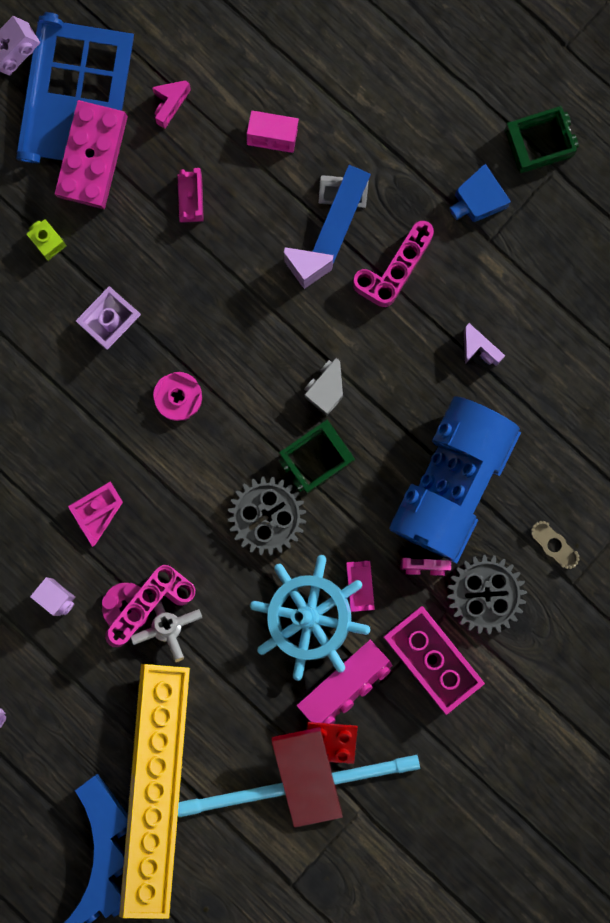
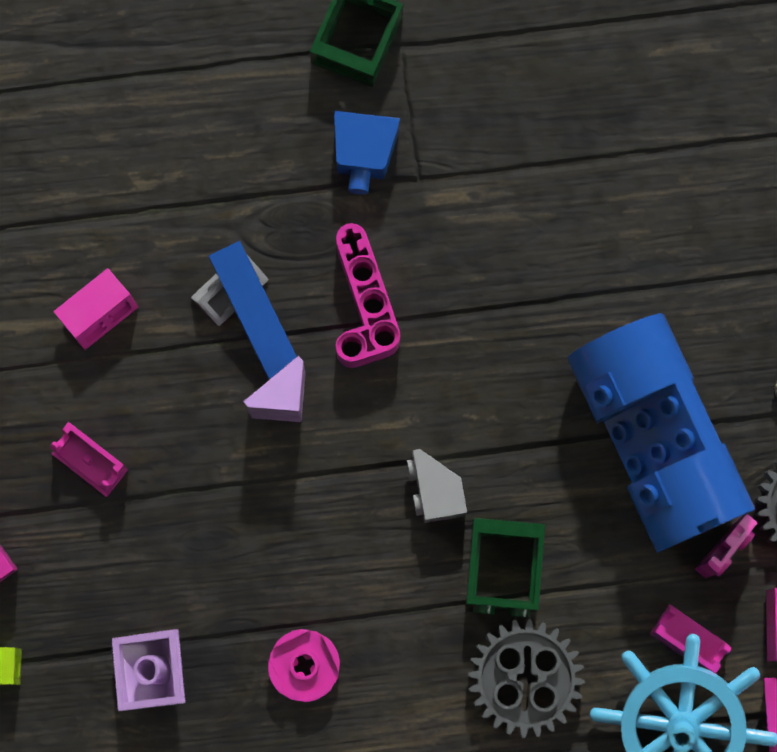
camera: 55 degrees left, 5 degrees down
lavender slope [464,323,505,366] -> none

